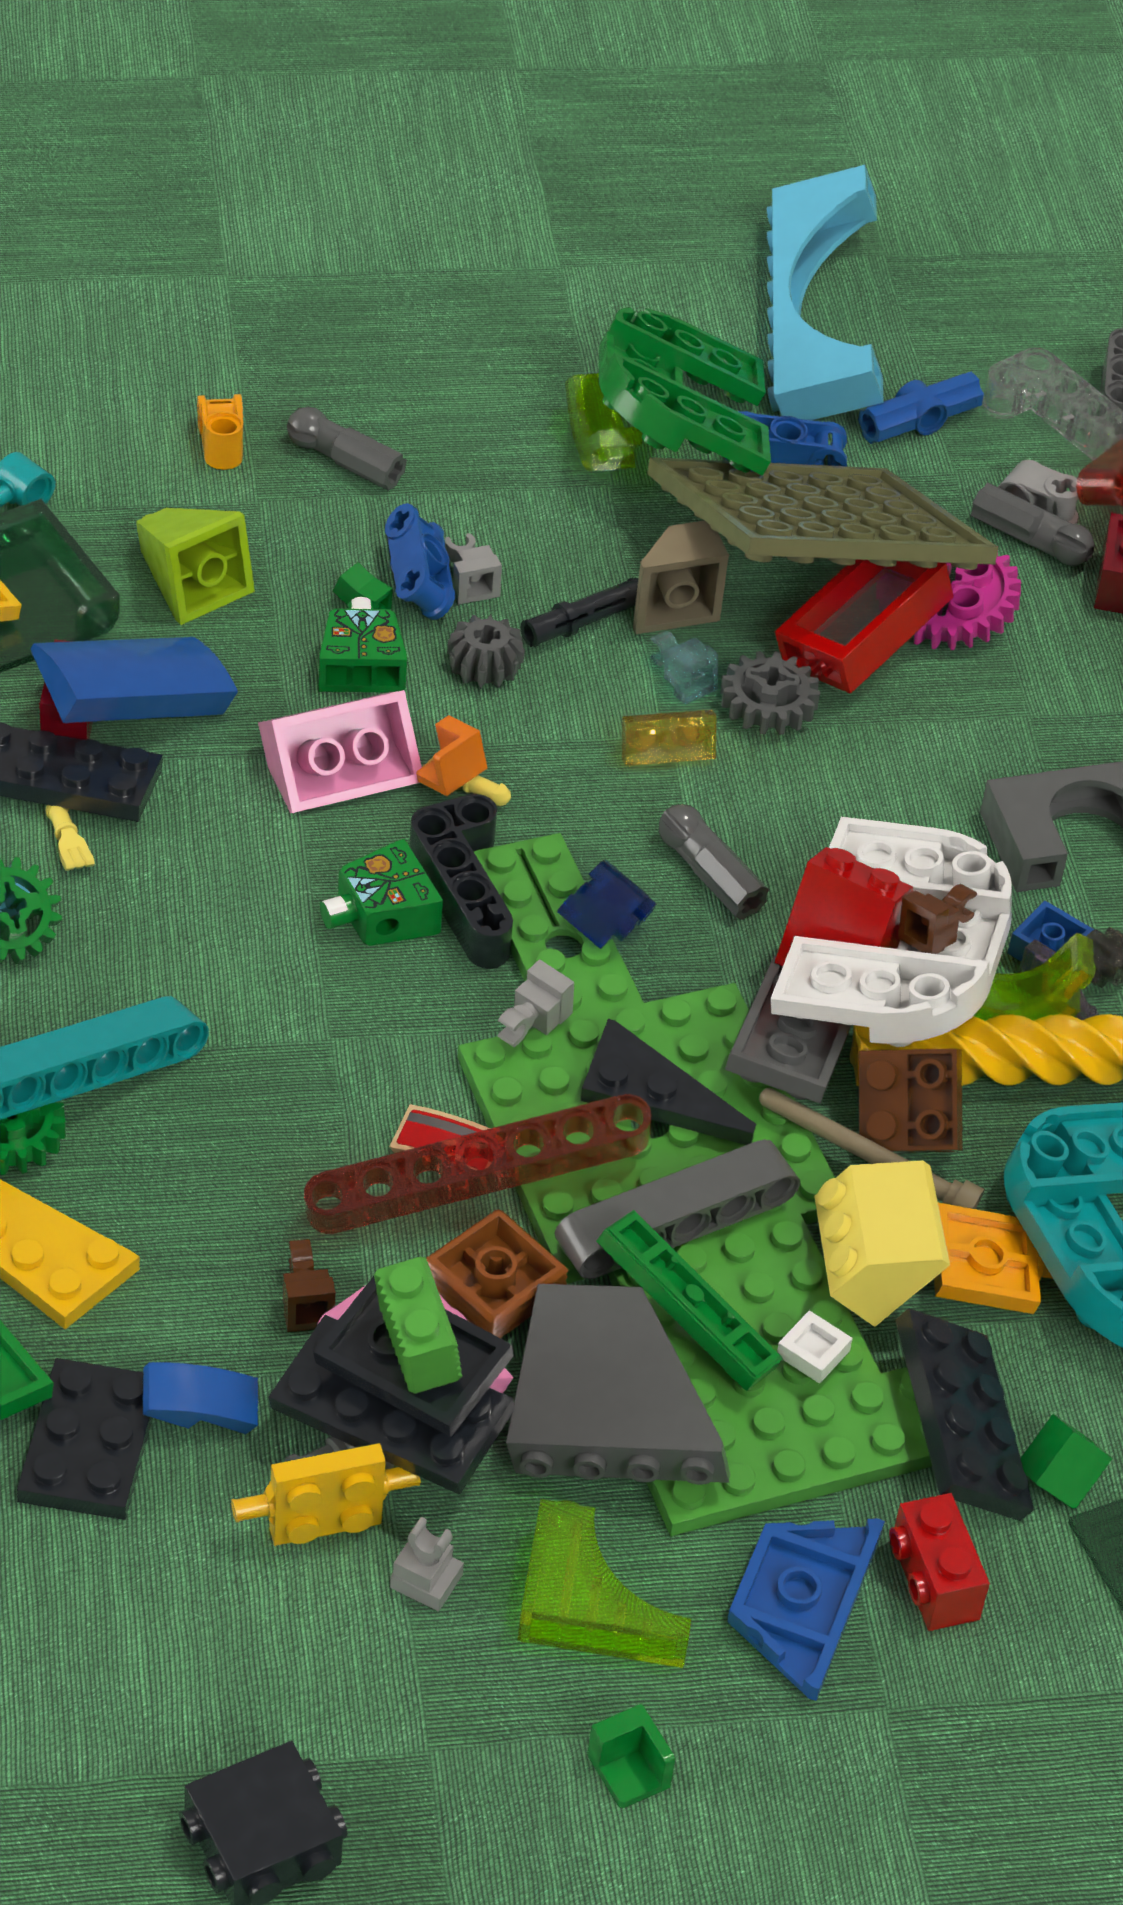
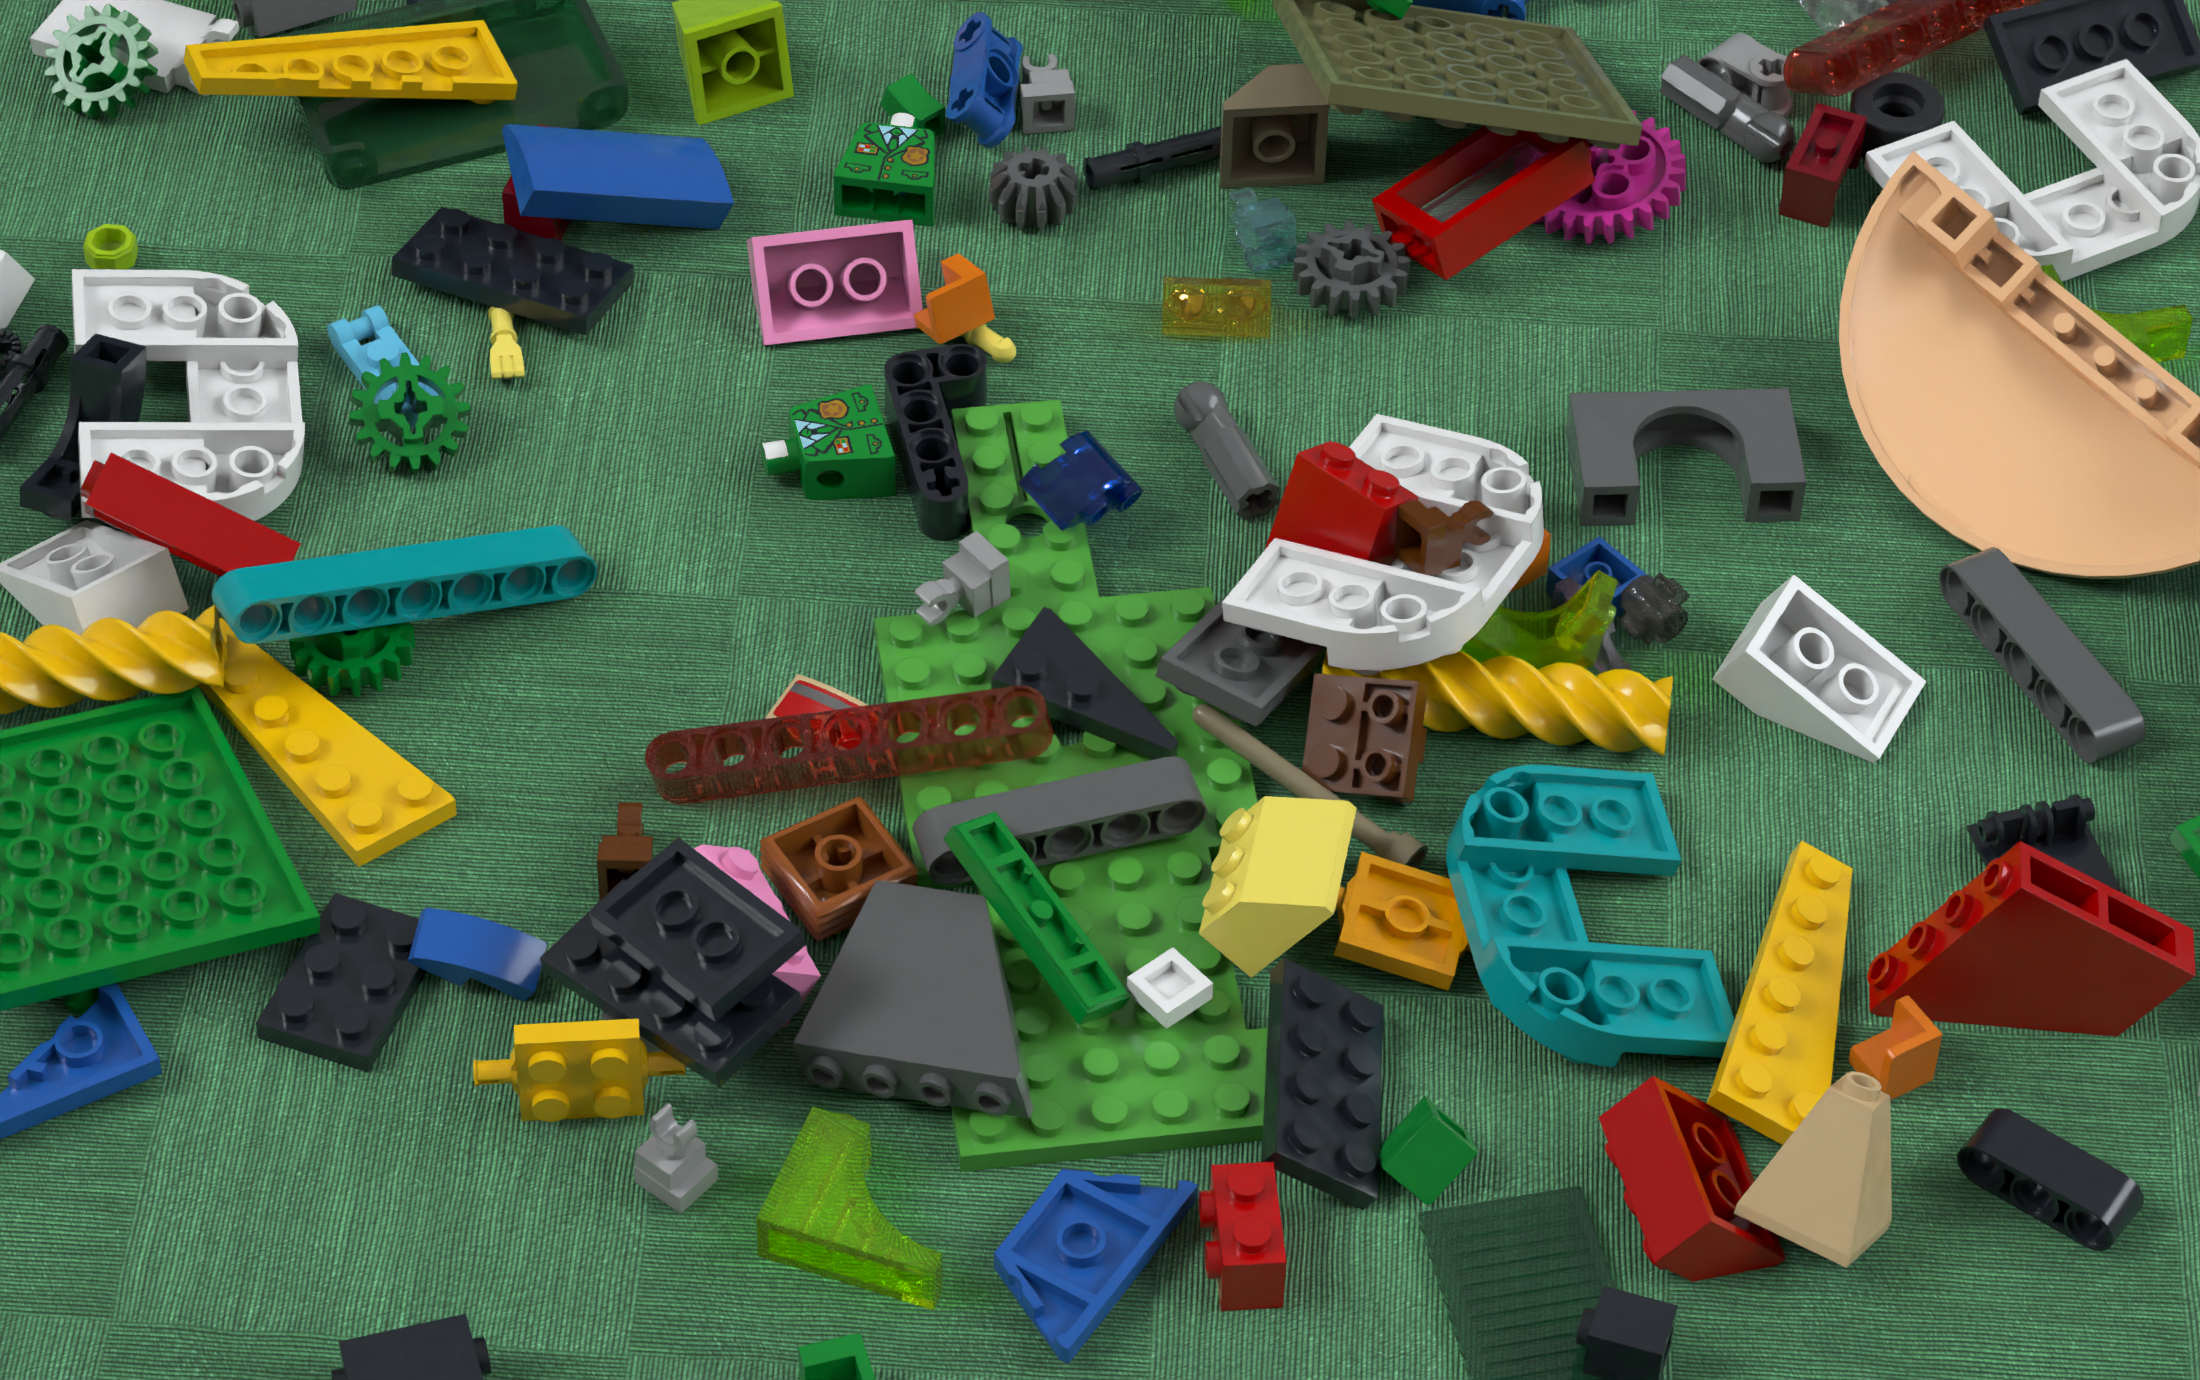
camera: 15 degrees right, 0 degrees up
bright green brick [374,1256,462,1394] -> none

